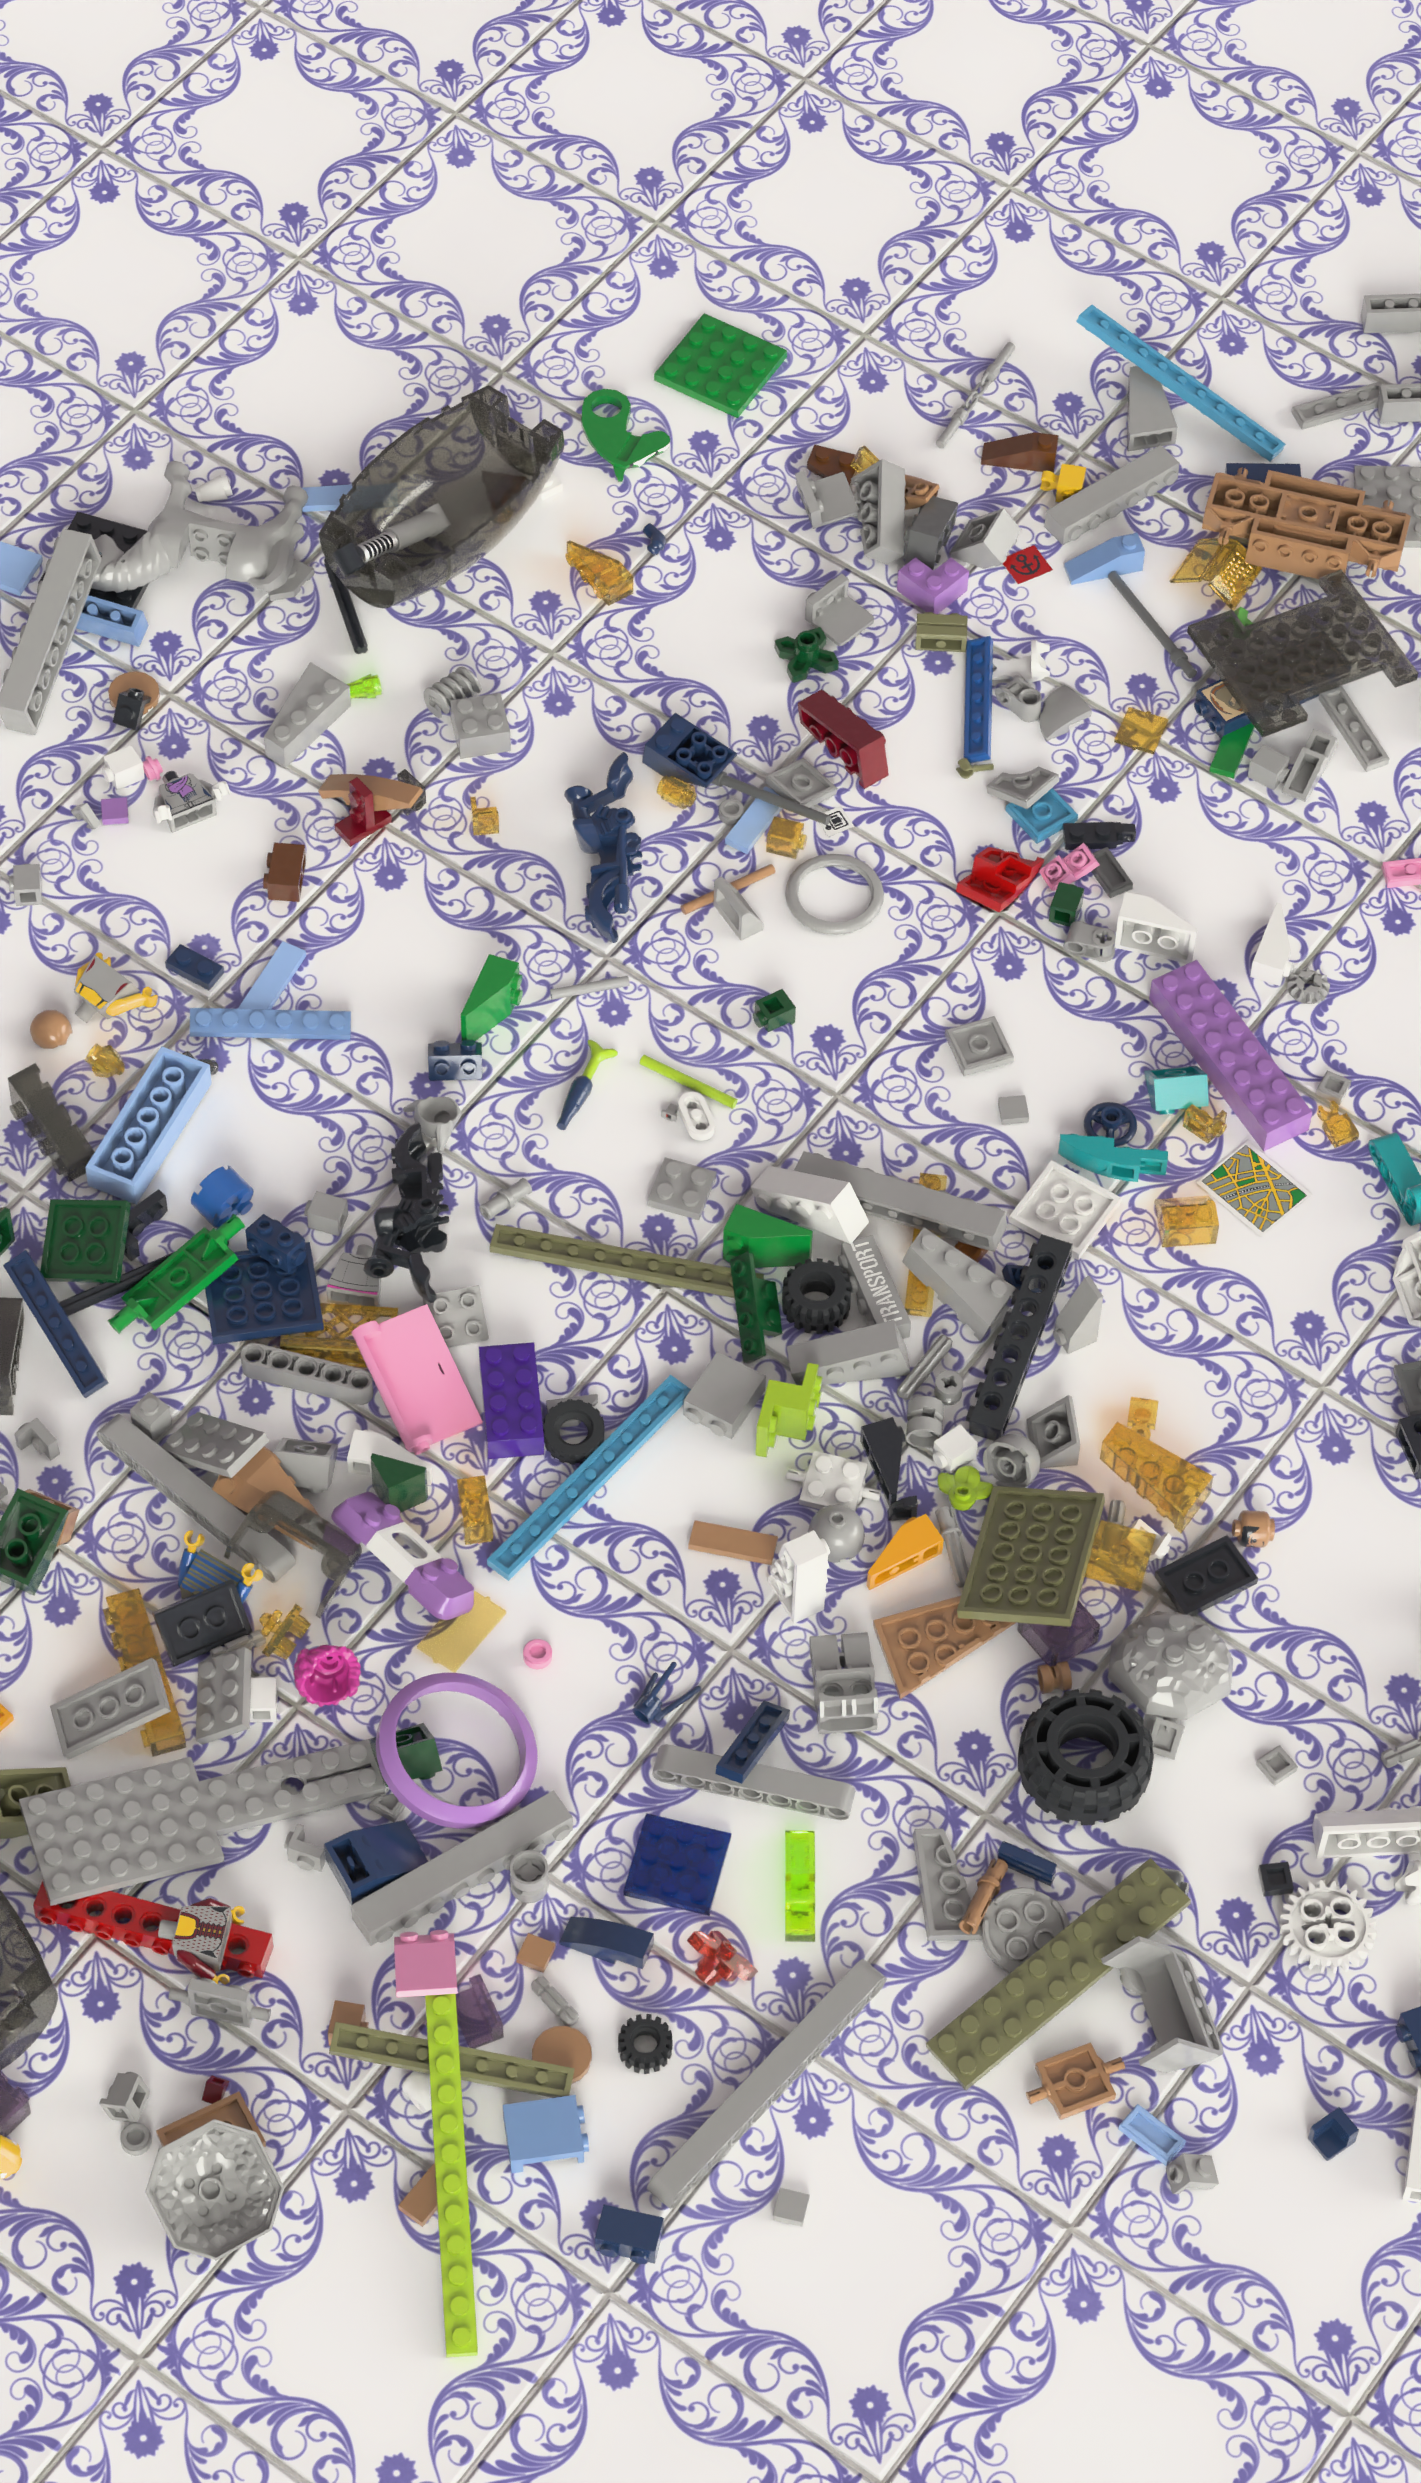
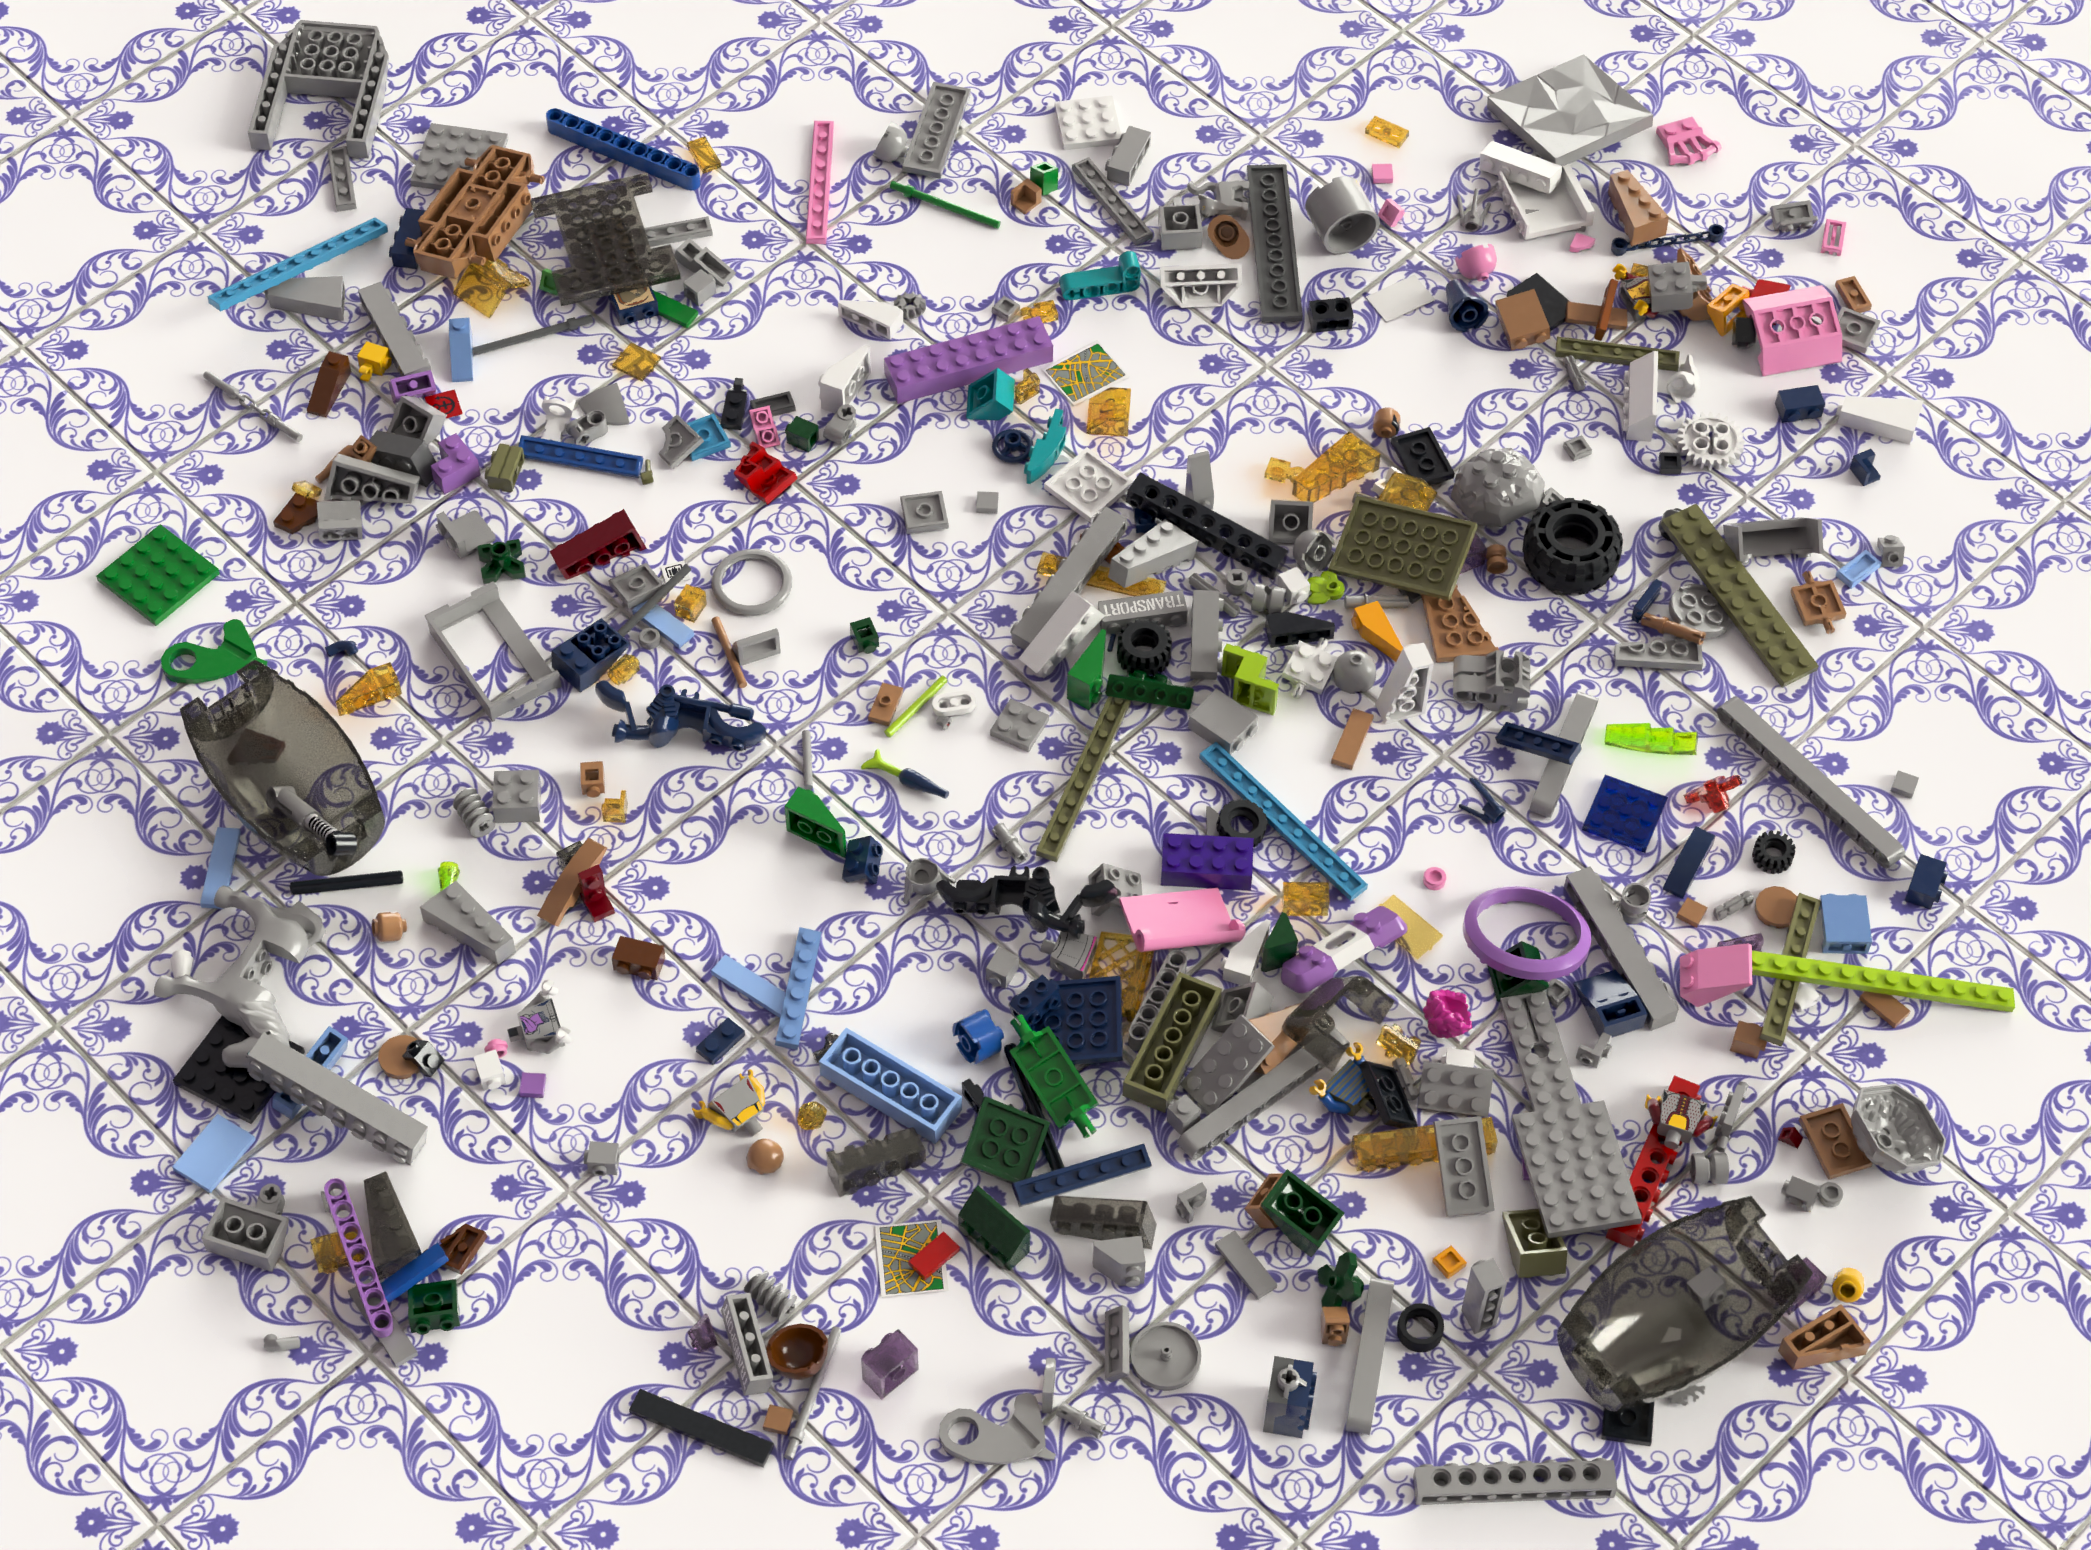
camera: 80 degrees left, 0 degrees up
light grey tile [71,803,101,829] -> none
black tile [887,1495,918,1521] -> none
none -> medium nougat head [372,912,407,942]
none -> medium lavender brick [388,370,436,404]
none -> light grey piece [425,581,561,722]
none -> medium nougat brick [580,761,605,798]
none -> medium nougat plate [868,682,903,726]
none -> olive brick [1122,972,1222,1113]
none -> light grey wheel [1690,1153,1729,1184]

